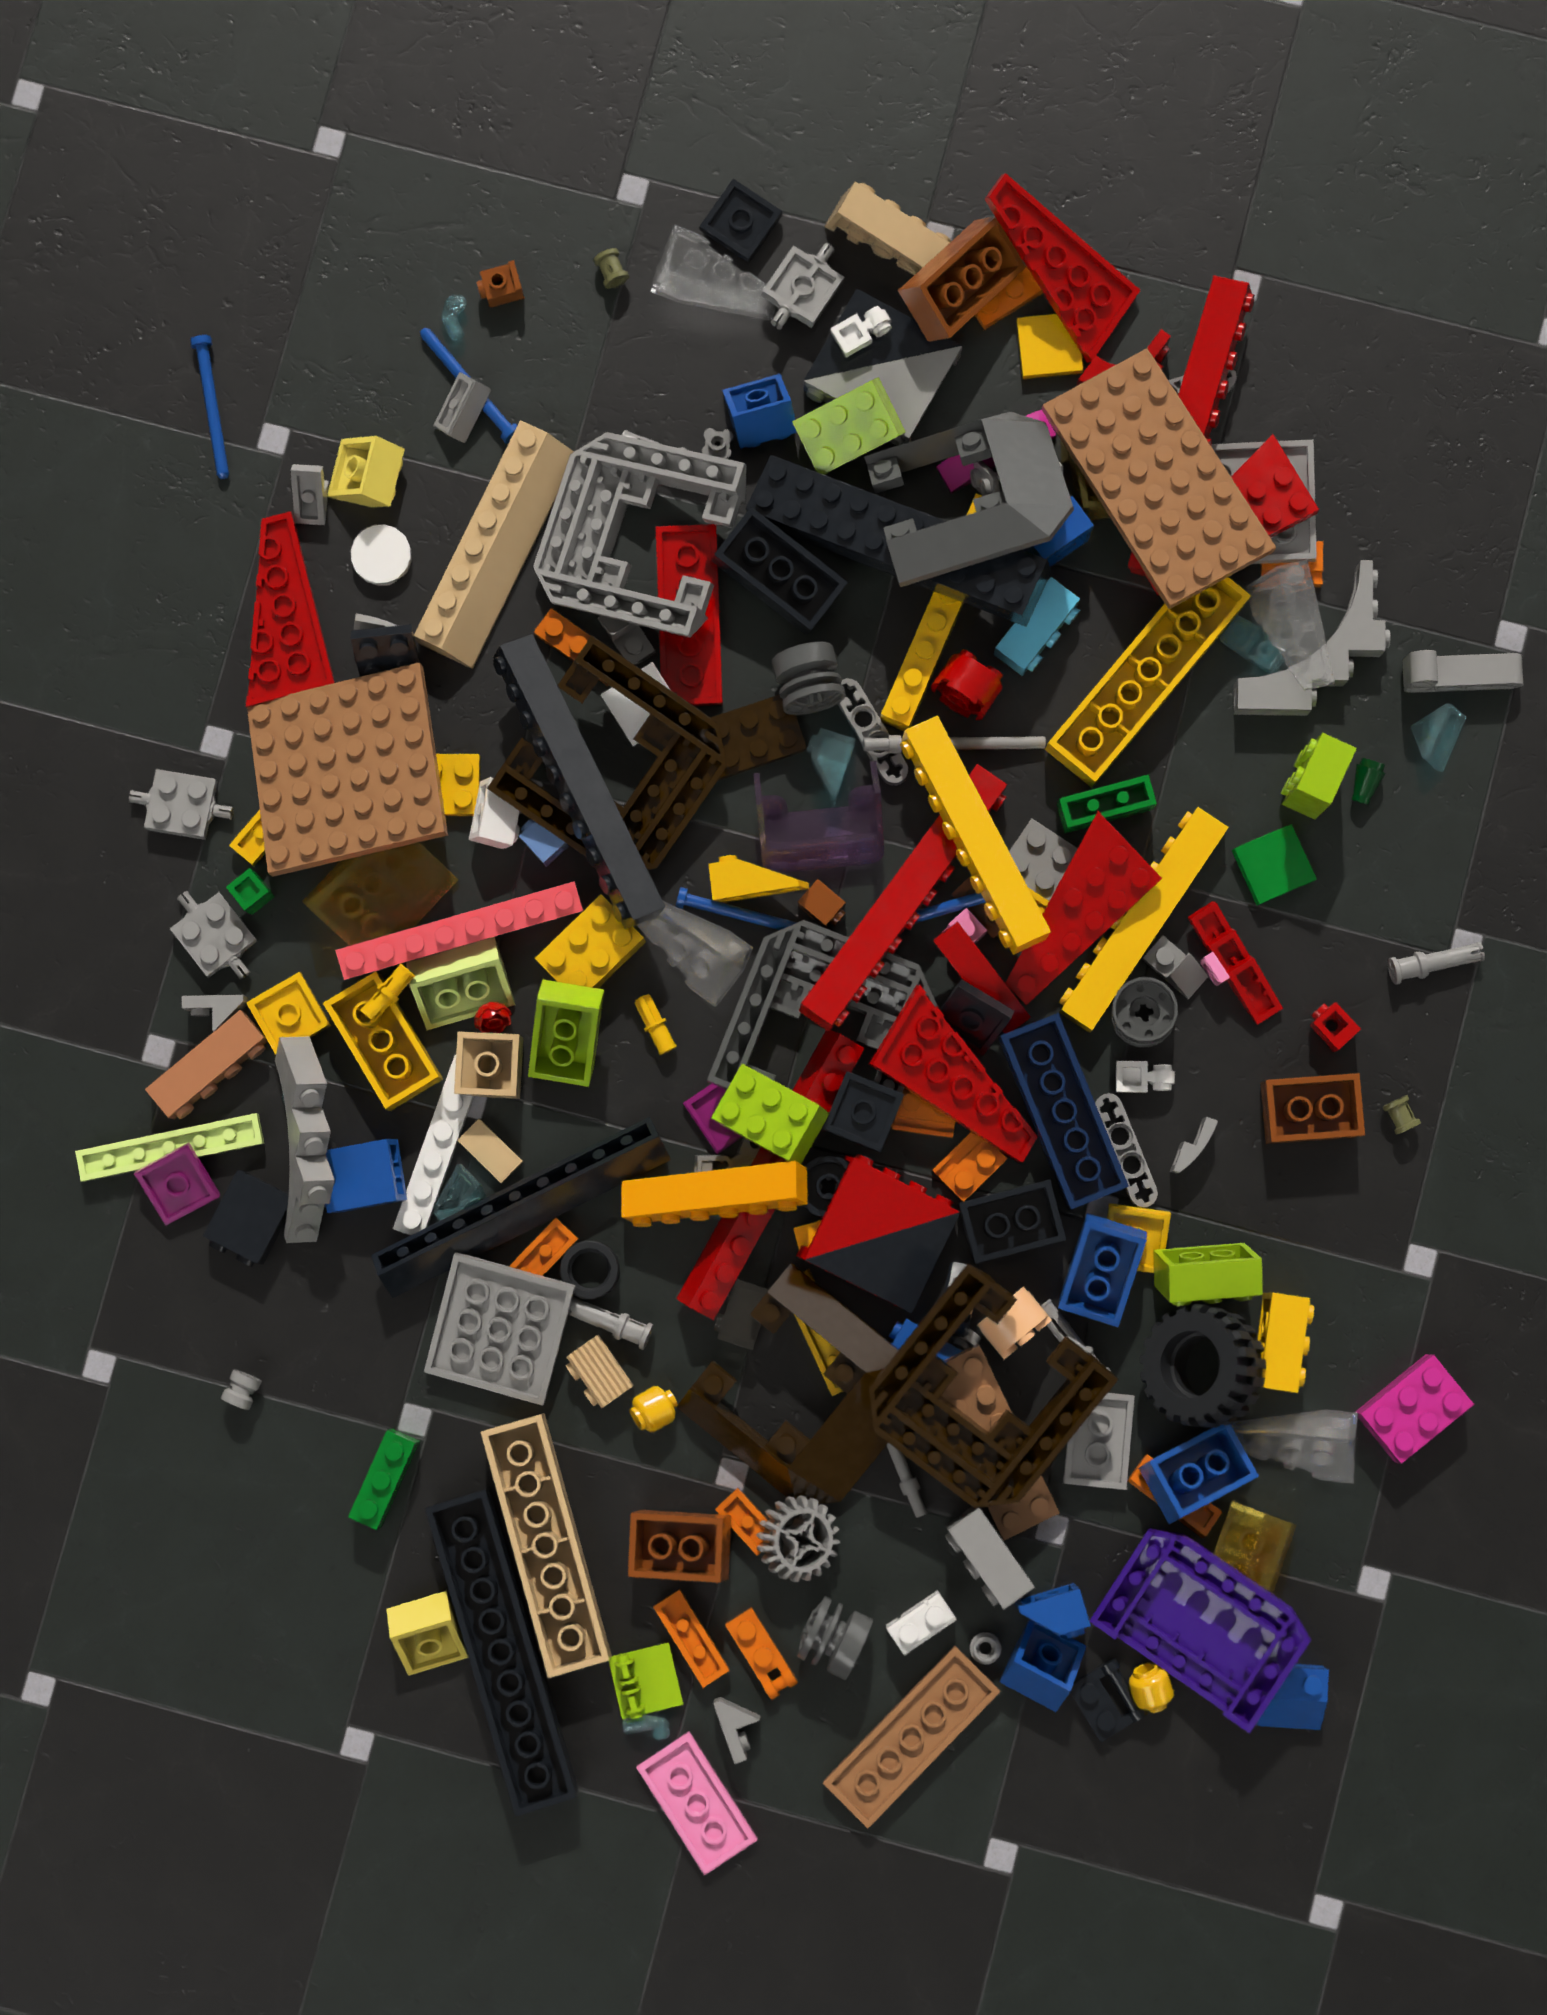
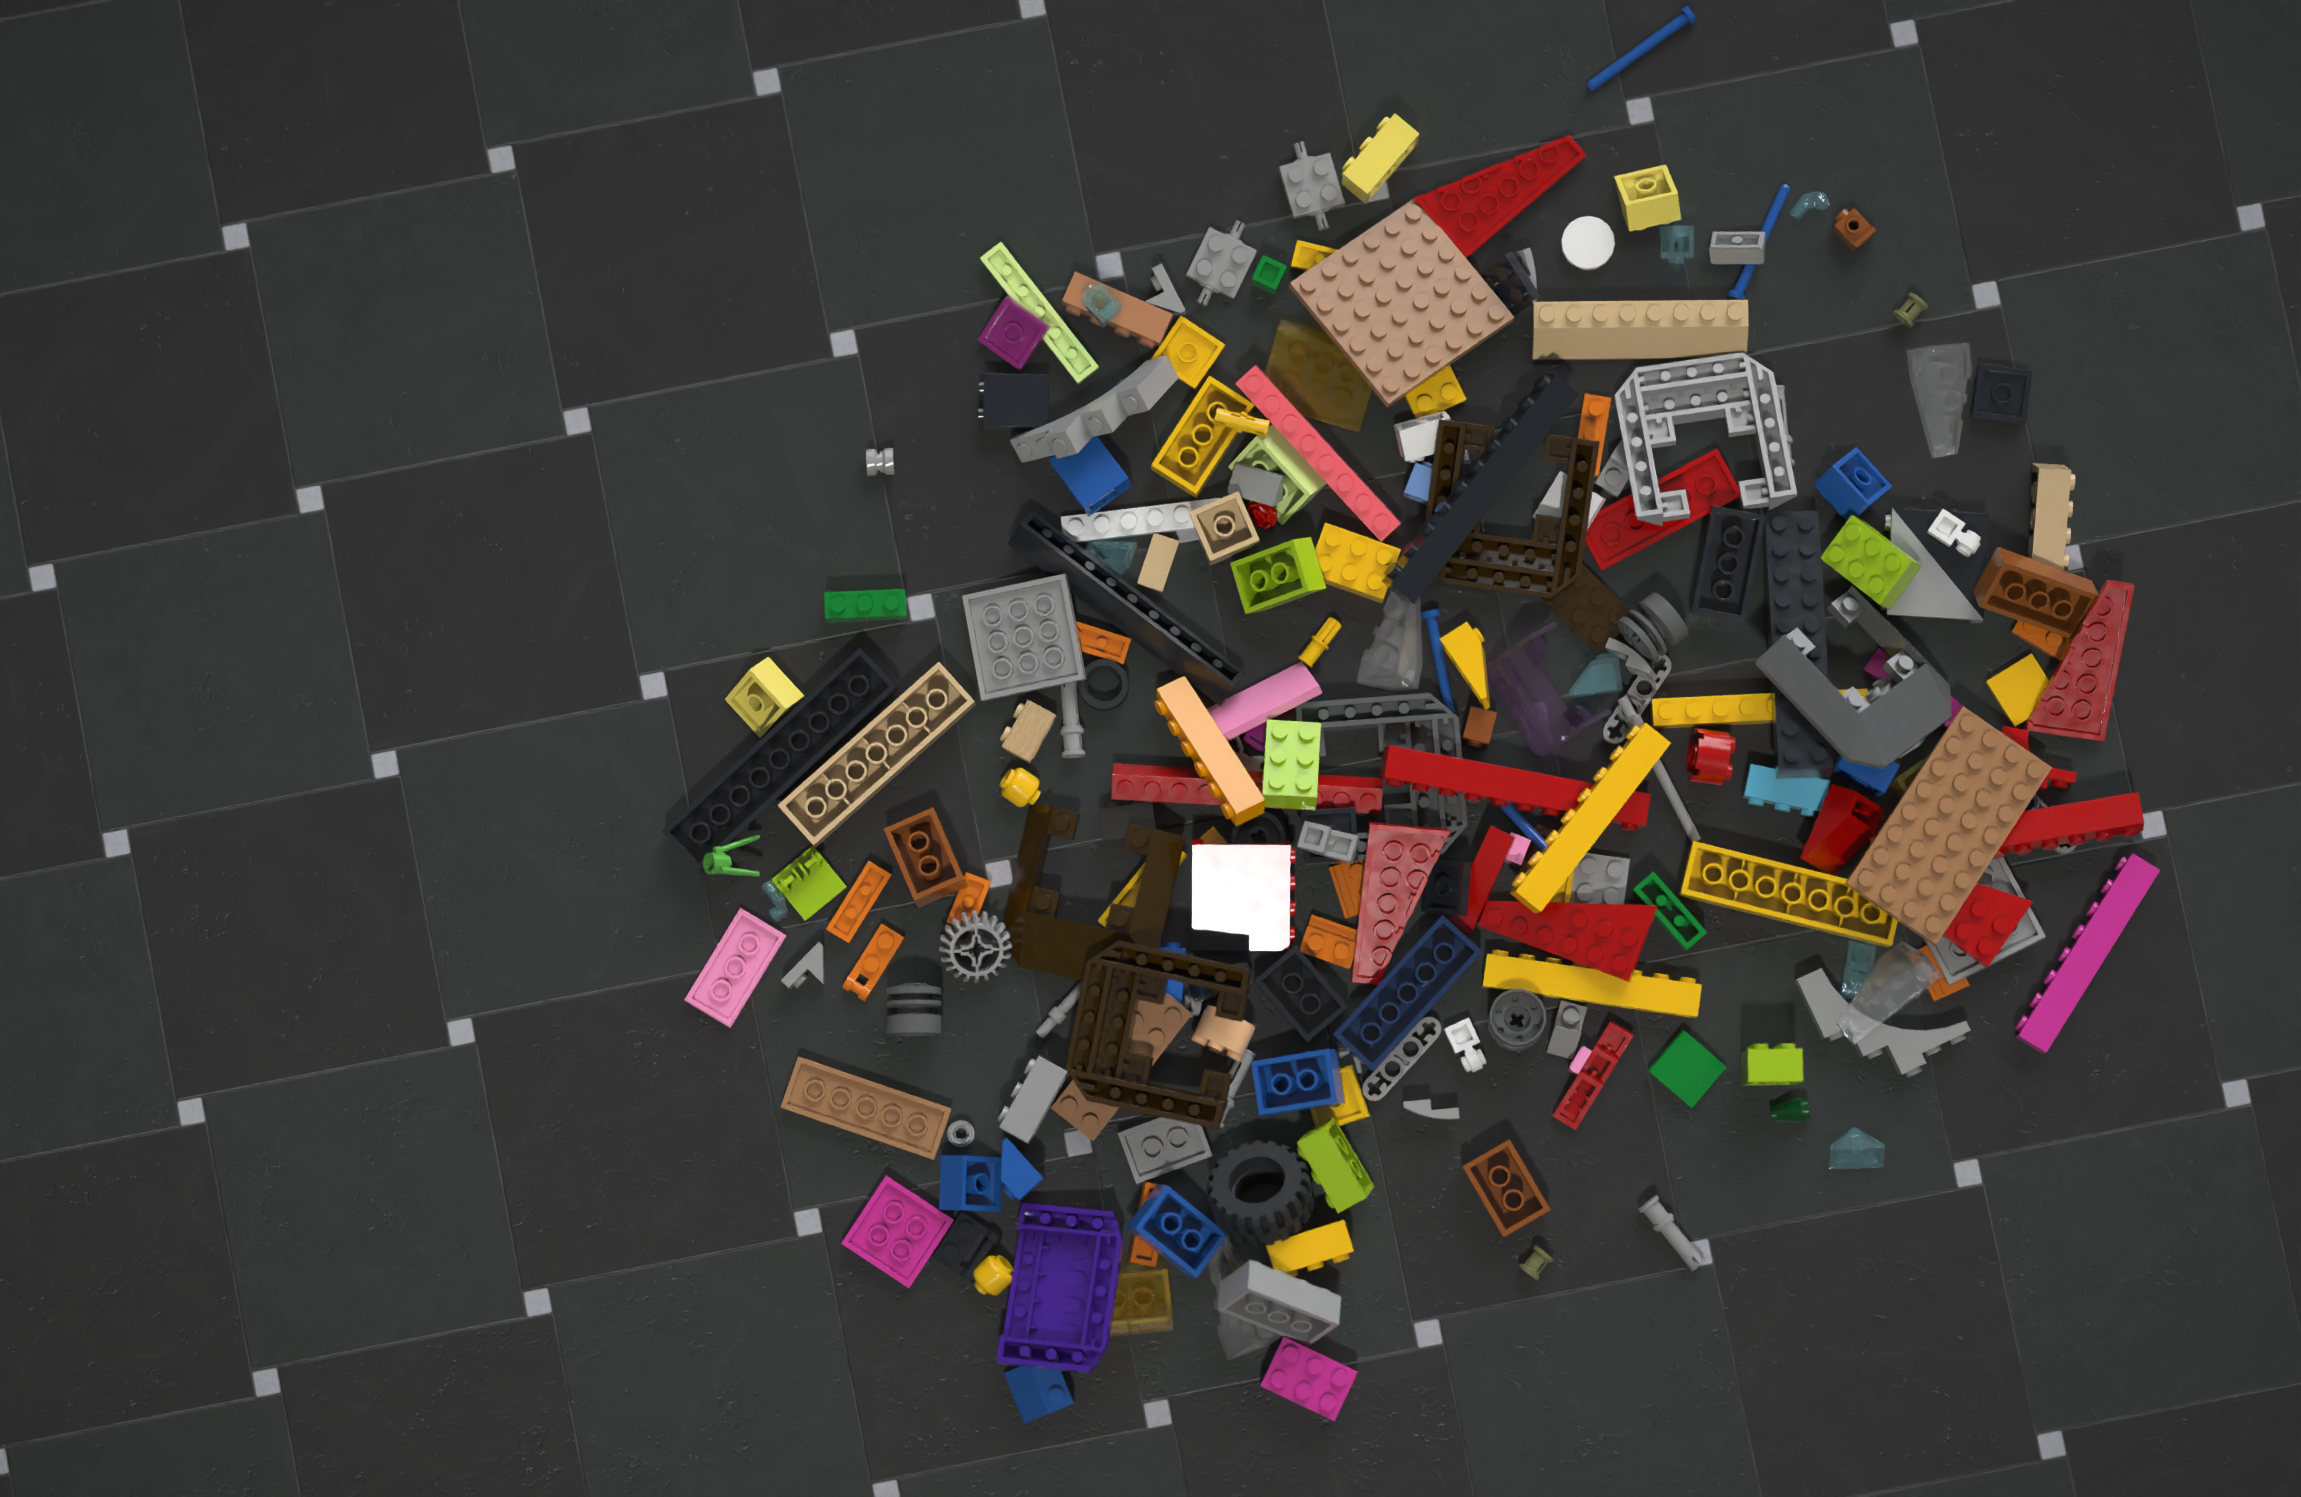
camera: 60 degrees right, 0 degrees up
light grey slope [291,464,329,525] -> none
light grey plate [702,428,733,459] -> none
light grey plate [761,243,844,329] -> none
white brick [886,1590,957,1655] -> none
red brick [1309,1002,1361,1053] -> none
light grey beam [1402,650,1524,693] -> none
none -> bright green plant [703,834,760,877]
none -> dark pink plate [841,1176,954,1289]
none -> clear light blue brick [1081,282,1123,328]
none -> bright pink tile [1207,661,1322,741]
none -> light grey brick [1218,1260,1341,1346]
none -> light grey slope [1228,462,1284,506]
none -> light grey slope [1297,821,1360,864]
none -> light yellow brick [1341,114,1419,204]
none -> light grey slope [1605,637,1657,682]
none -> clear light blue brick [1659,226,1694,264]
none -> red slope [1800,784,1885,875]
none -> dark pink brick [2015,853,2160,1054]

